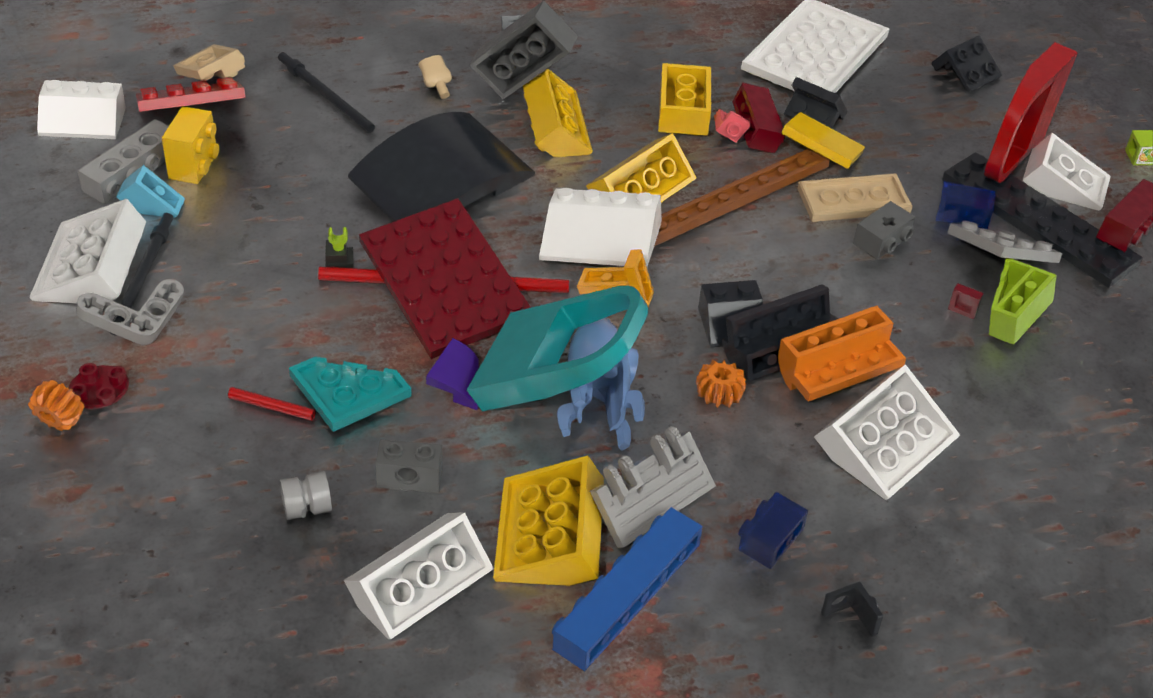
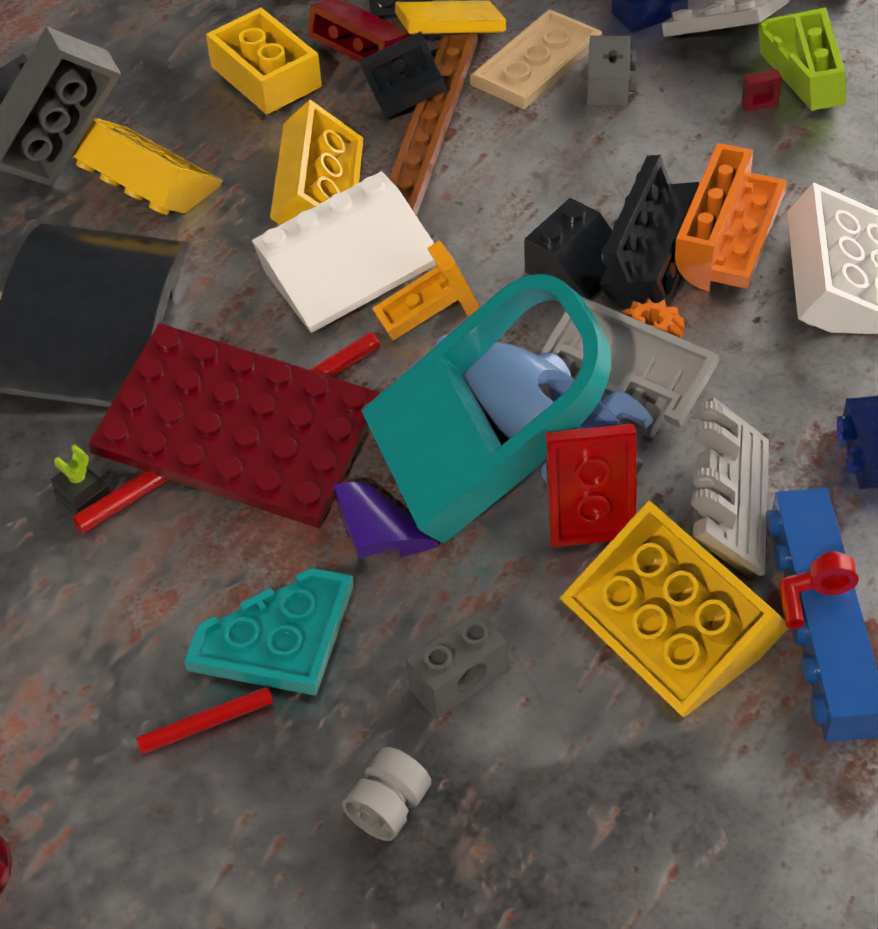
camera: 35 degrees left, 5 degrees up
white slope [344,512,494,639] -> none
coral bracket [714,109,750,143] -> none
none -> black bracket [359,31,447,119]
none -> light grey hinge [539,297,719,438]
none -> red tile [545,424,637,548]
none -> red plate [780,551,859,629]

